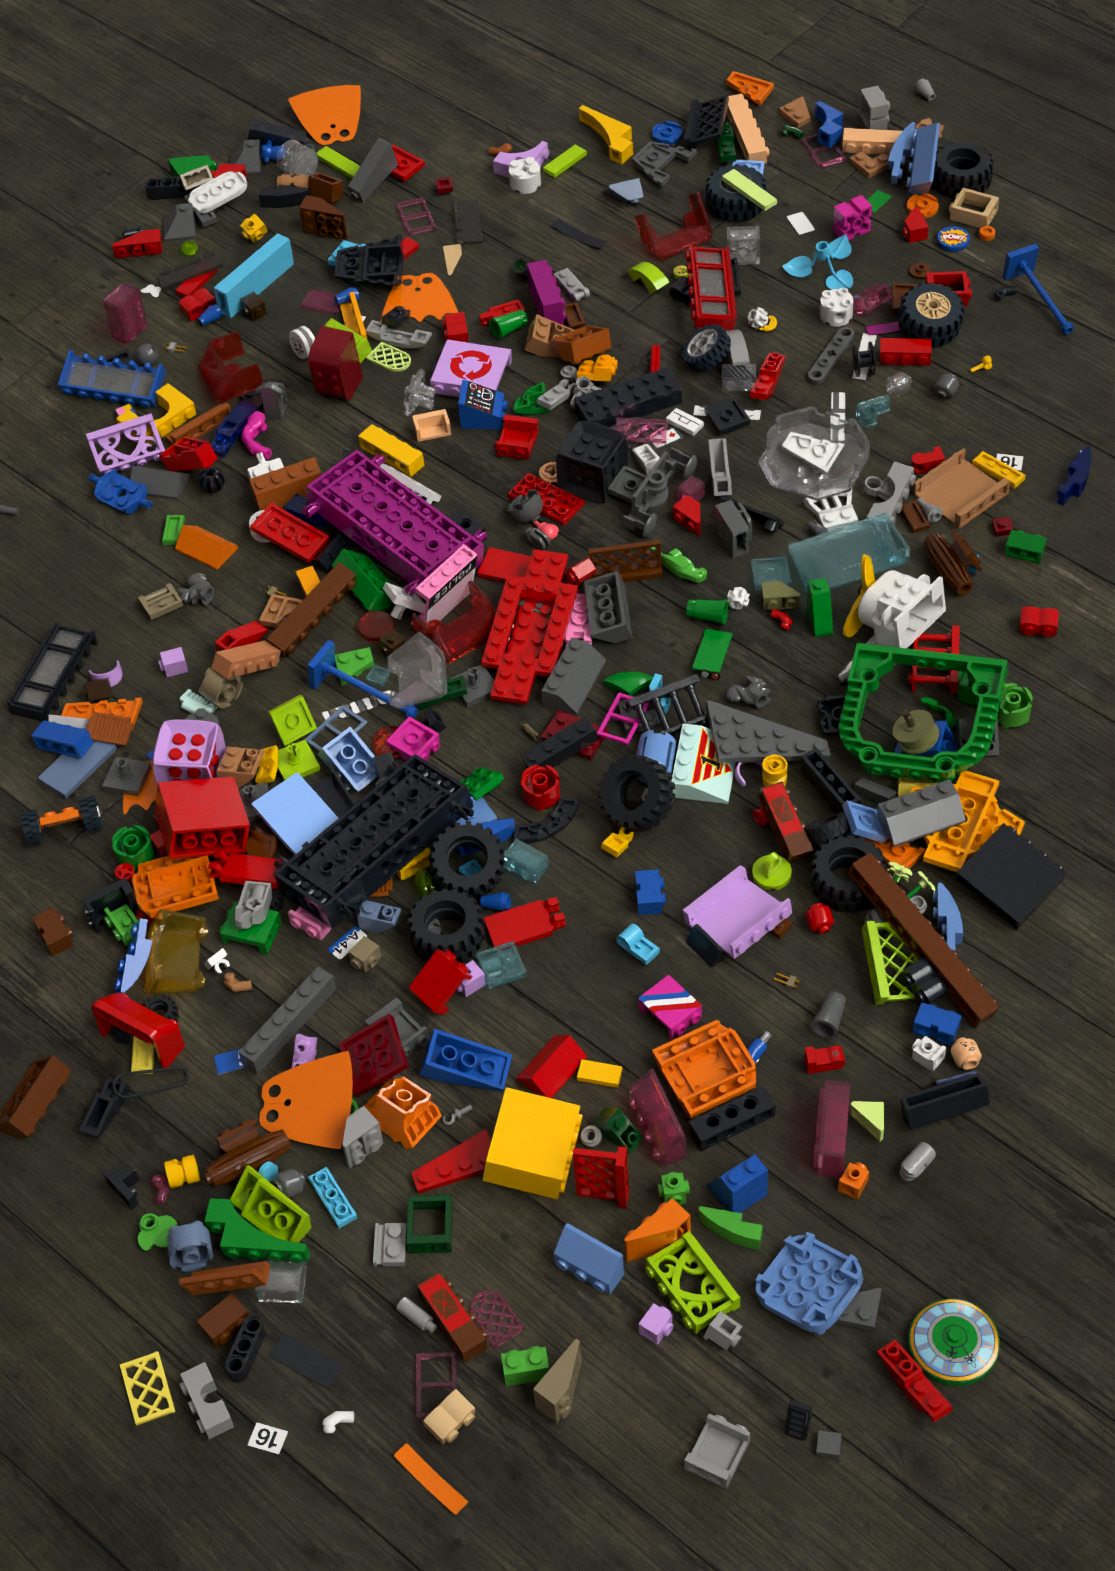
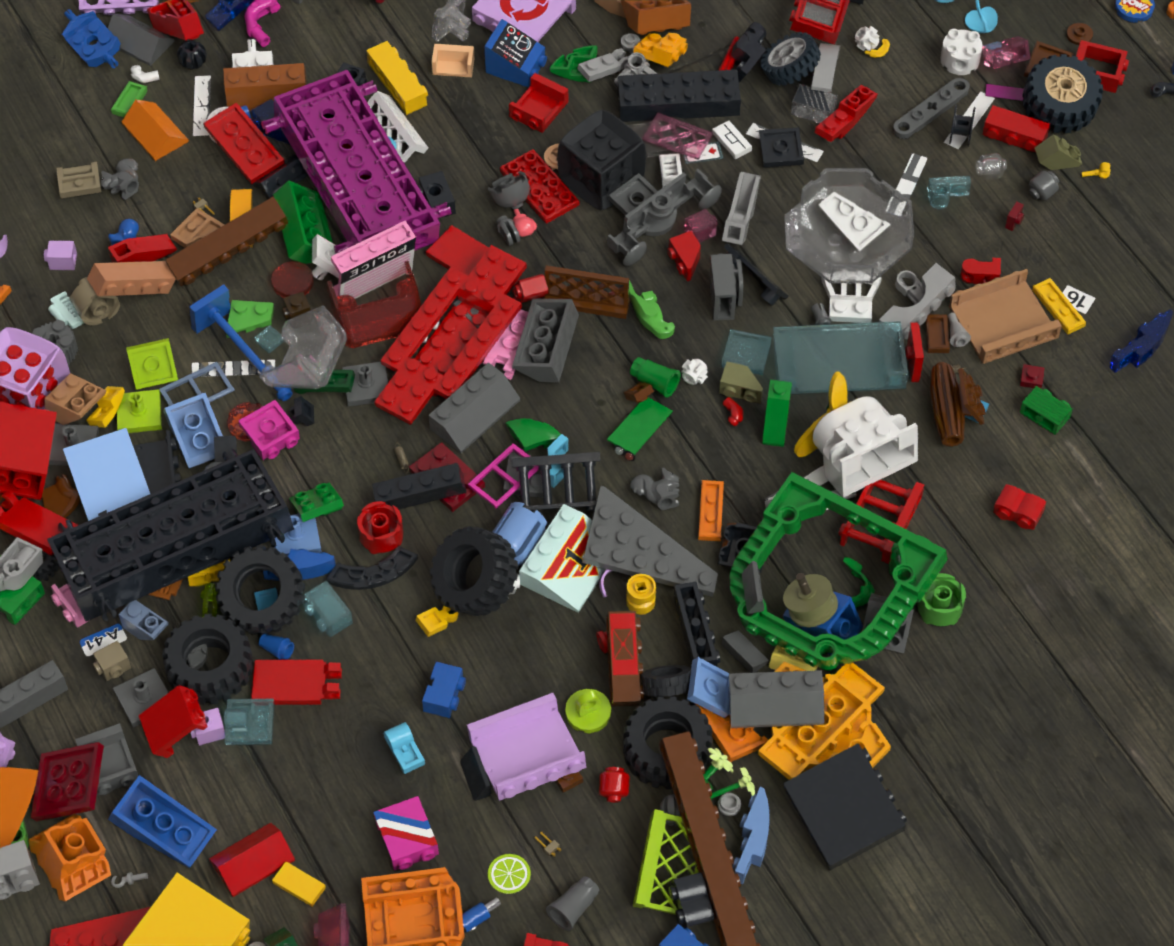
camera: 15 degrees right, 5 degrees up
none -> blue animal [108,219,139,245]
none -> dark grey tile [113,668,168,728]
none -> white arm [130,65,160,83]
none -> white sticker [193,76,211,136]
none -> lime sticker [488,854,531,894]
none -> reddish brown plate [624,382,654,403]
none -> orange tile [698,480,724,541]
none -> black plate [731,22,767,83]
none -> dark grey slope [742,561,765,614]
none -> red plate [906,322,924,382]
none -> dark red plate [1005,201,1025,231]
none -> olive slope [1035,134,1082,170]

